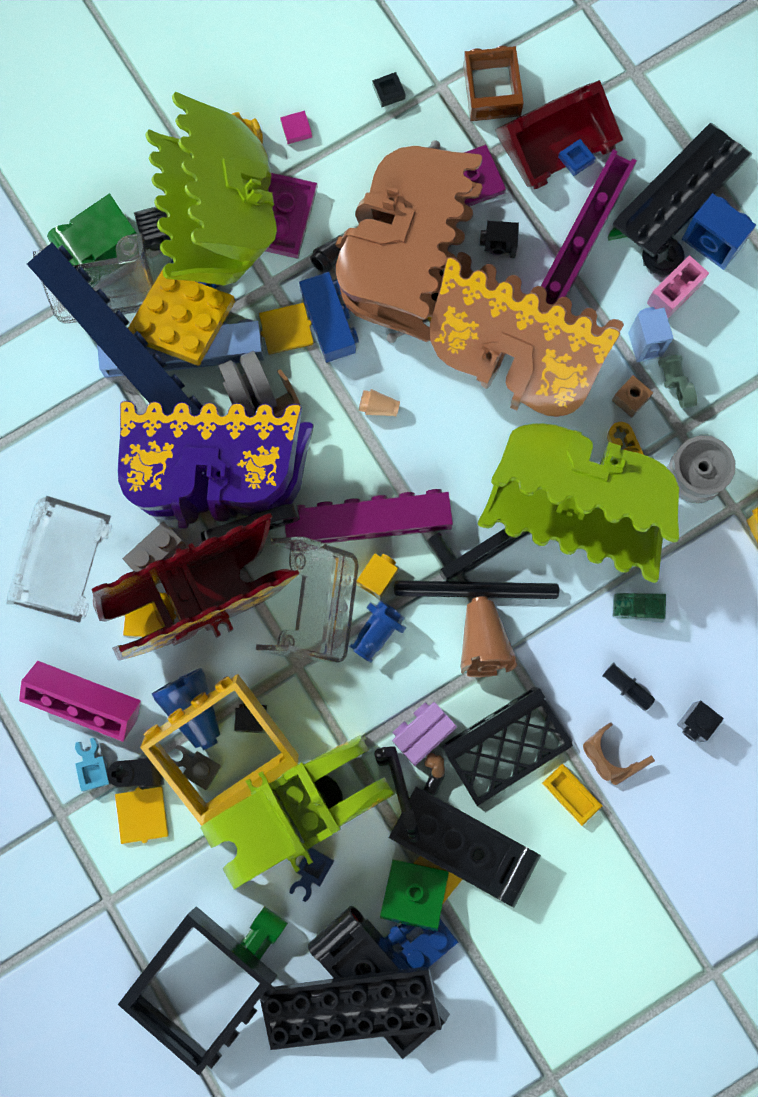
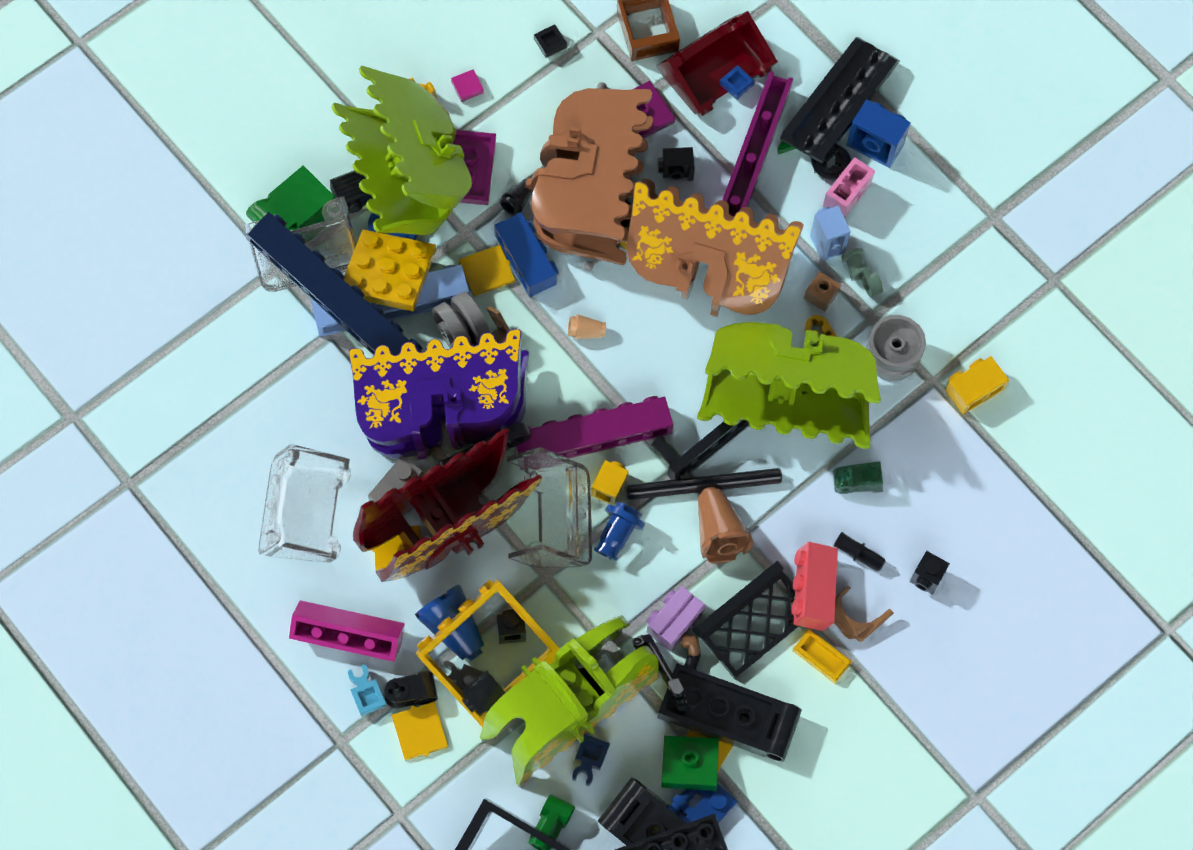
camera: 15 degrees left, 10 degrees down
none -> black brick [462,670,506,715]
none -> coral brick [791,542,838,631]

